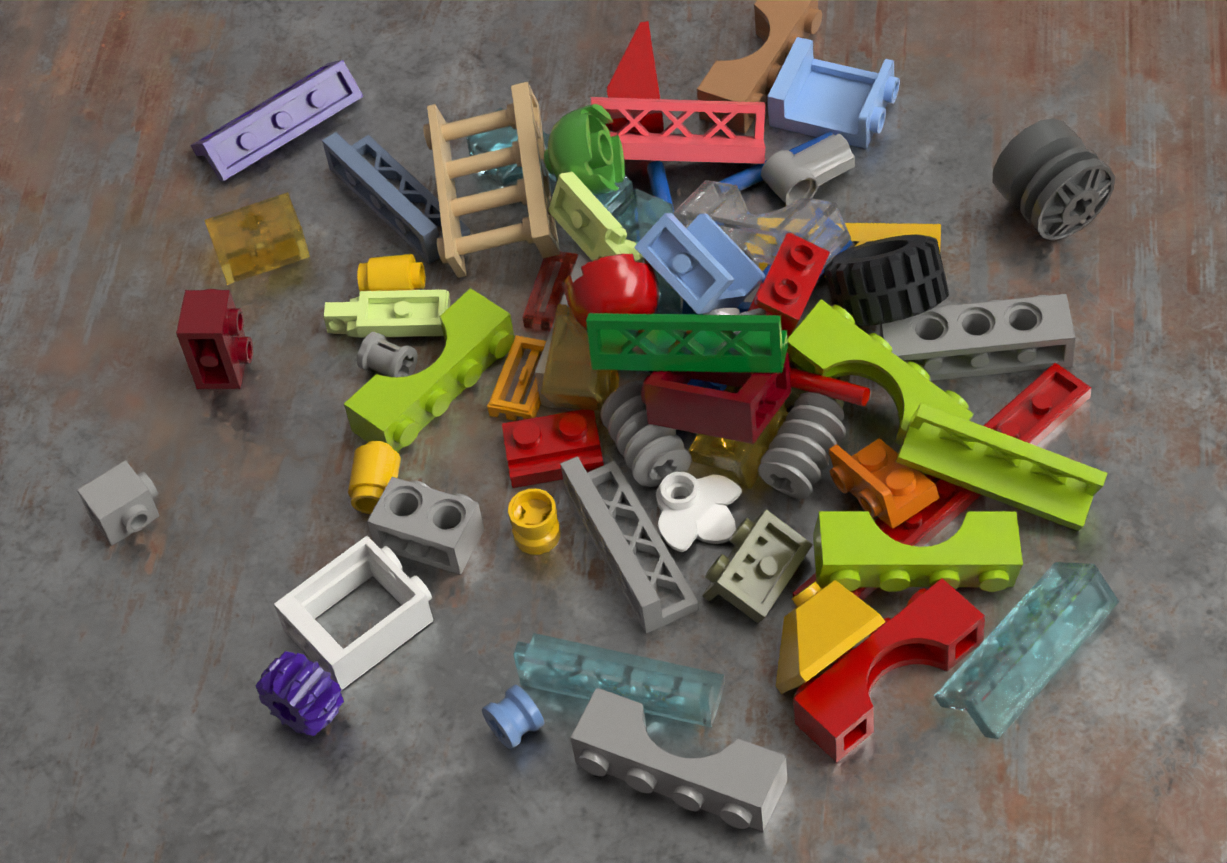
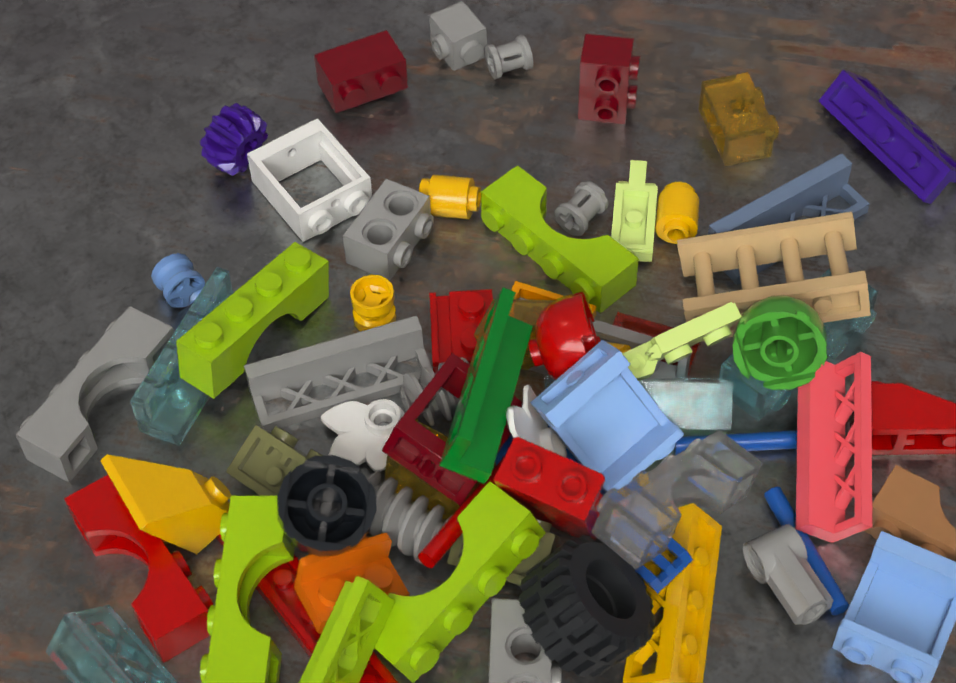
camera: 90 degrees right, 0 degrees up
none -> lime arch [176,242,329,399]
none -> black cylinder [277,455,377,556]
none -> dark red brick [314,30,408,113]
none -> light grey bush [485,35,533,79]

